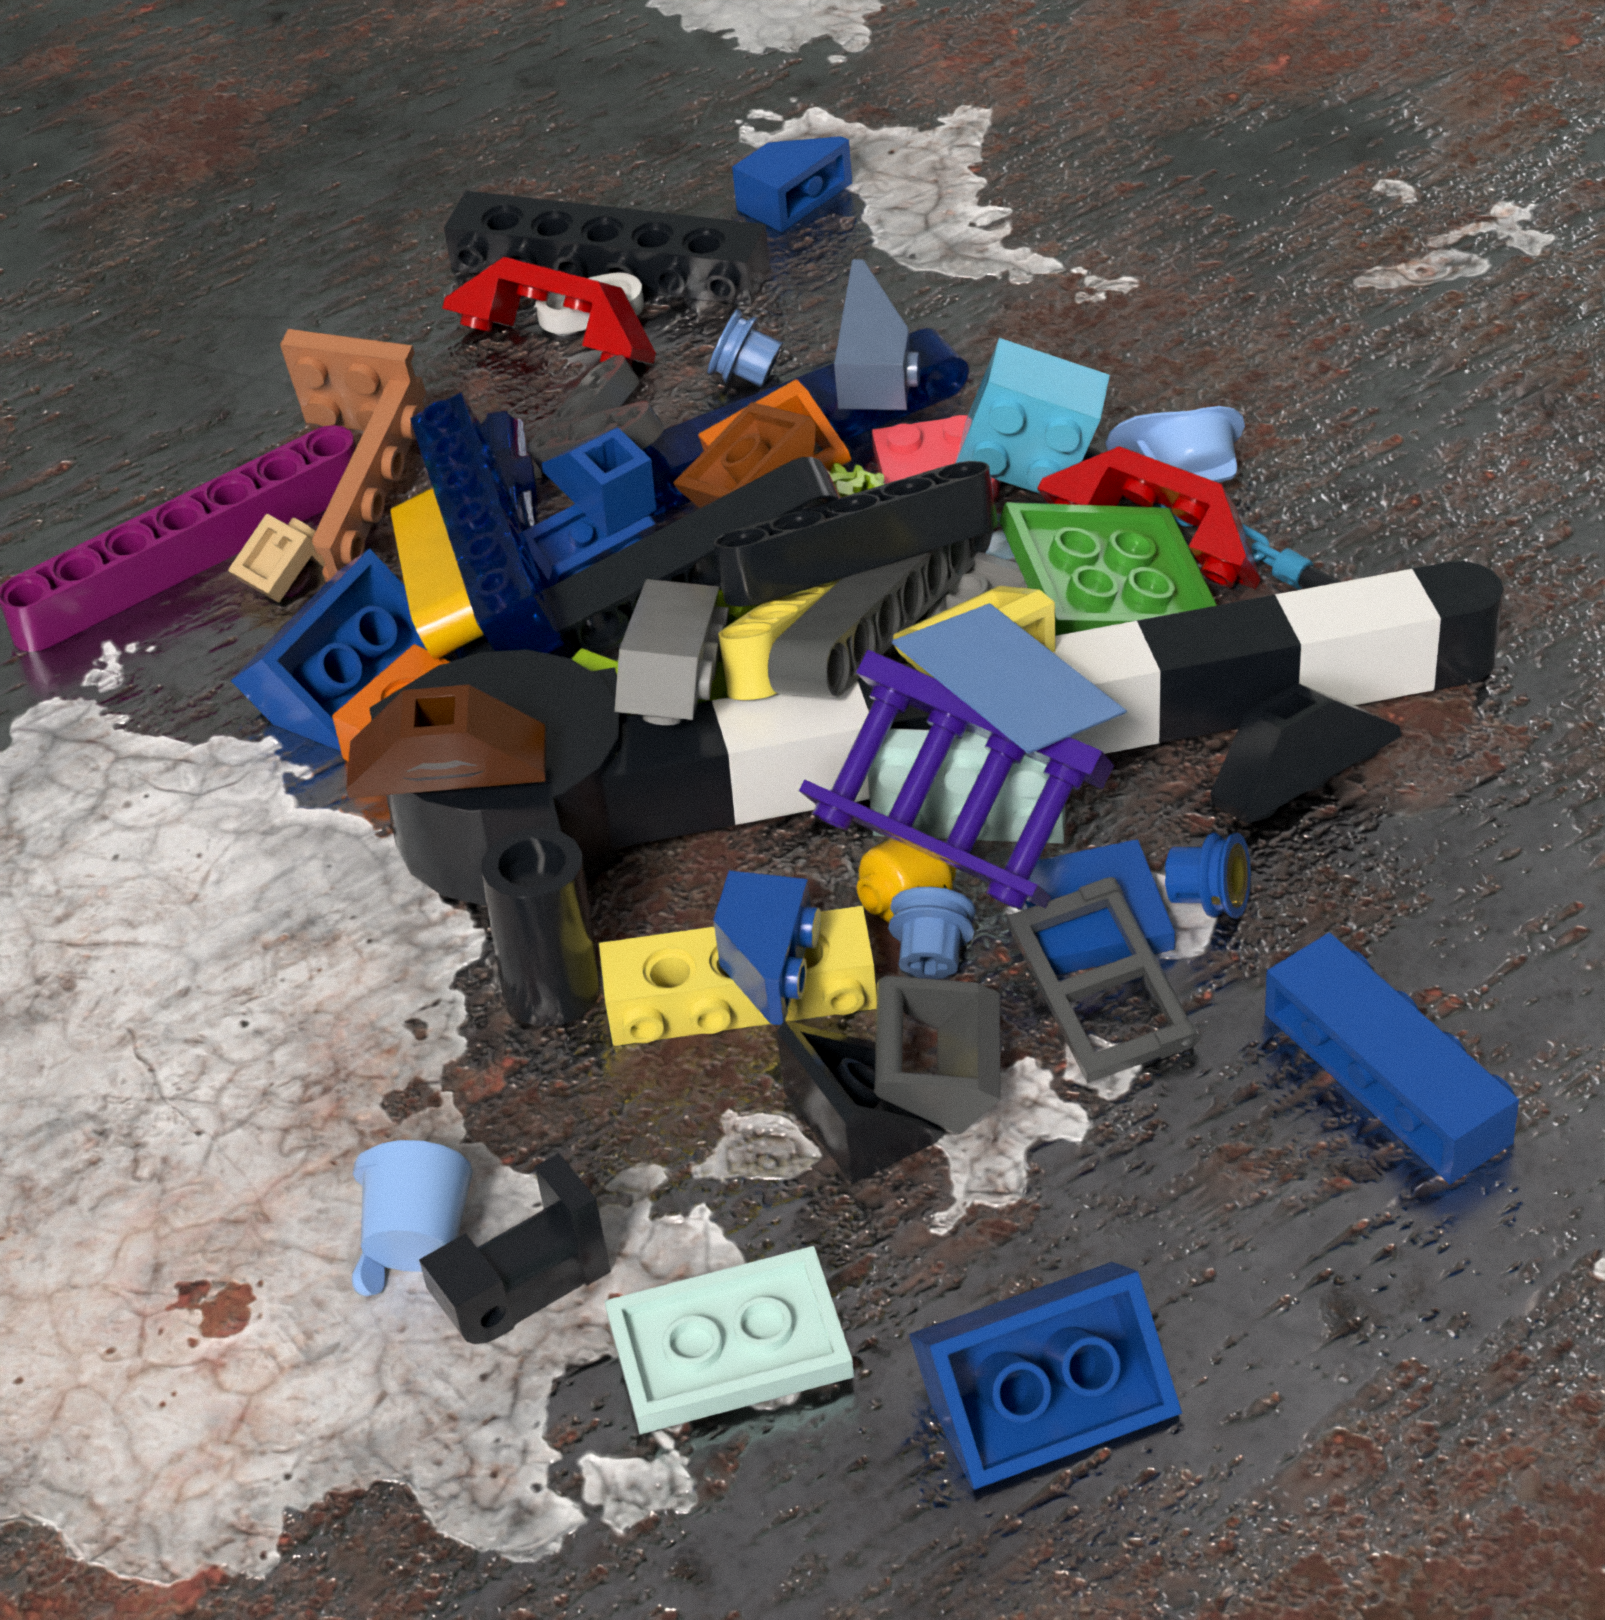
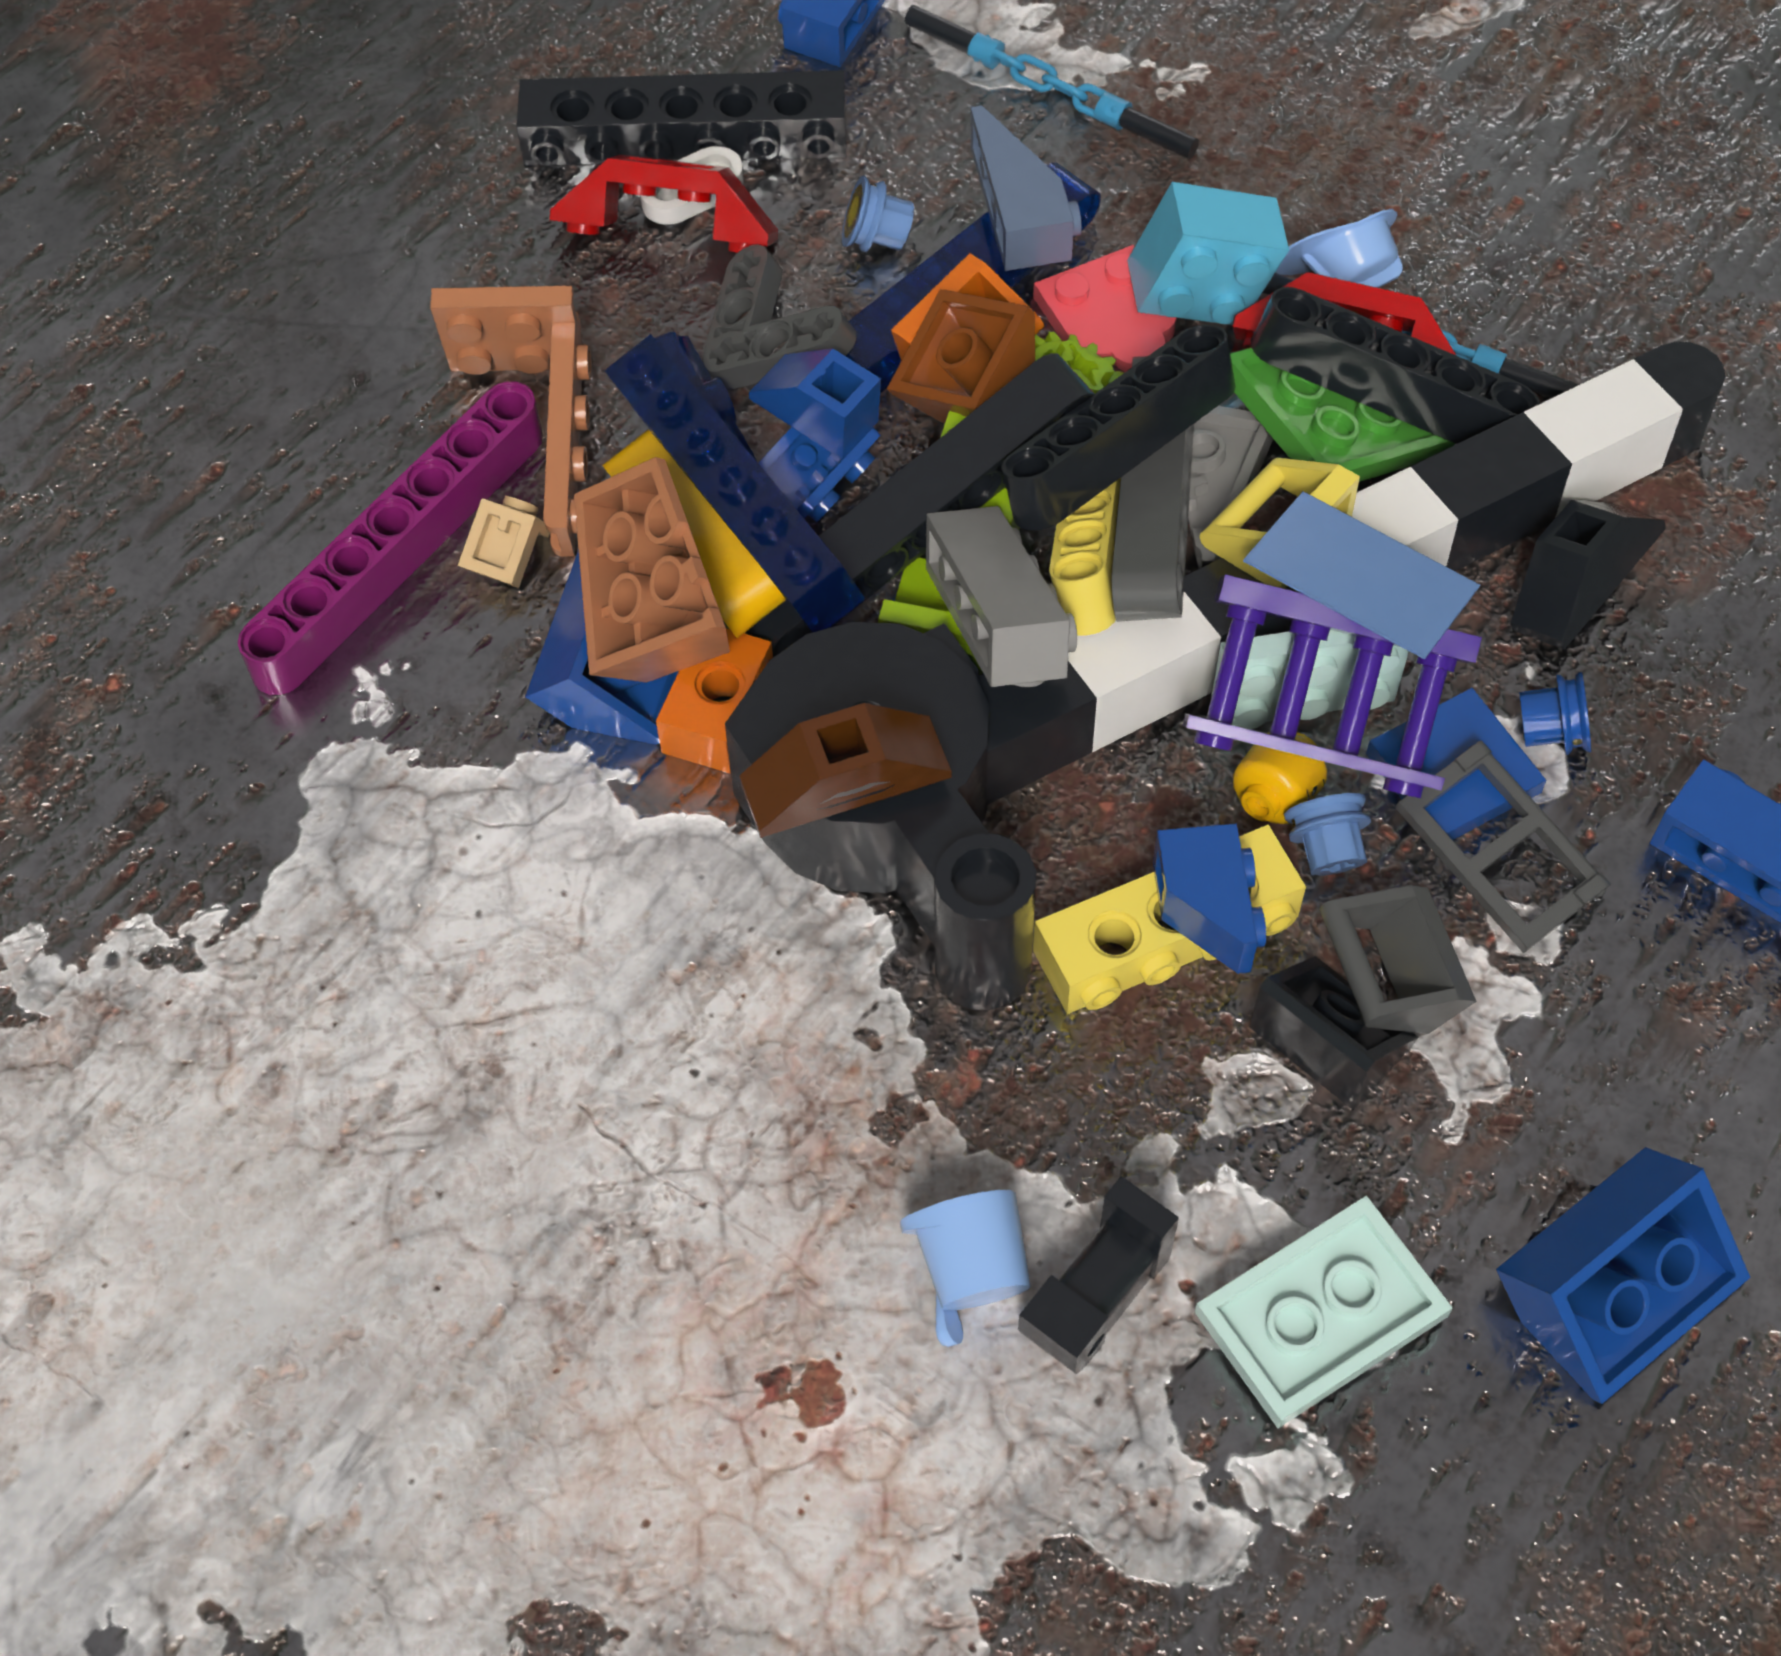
camera: 20 degrees left, 15 degrees up
none -> nougat wedge [574,457,730,683]
none -> piece [905,5,1199,159]
none -> black beam [1251,287,1540,444]

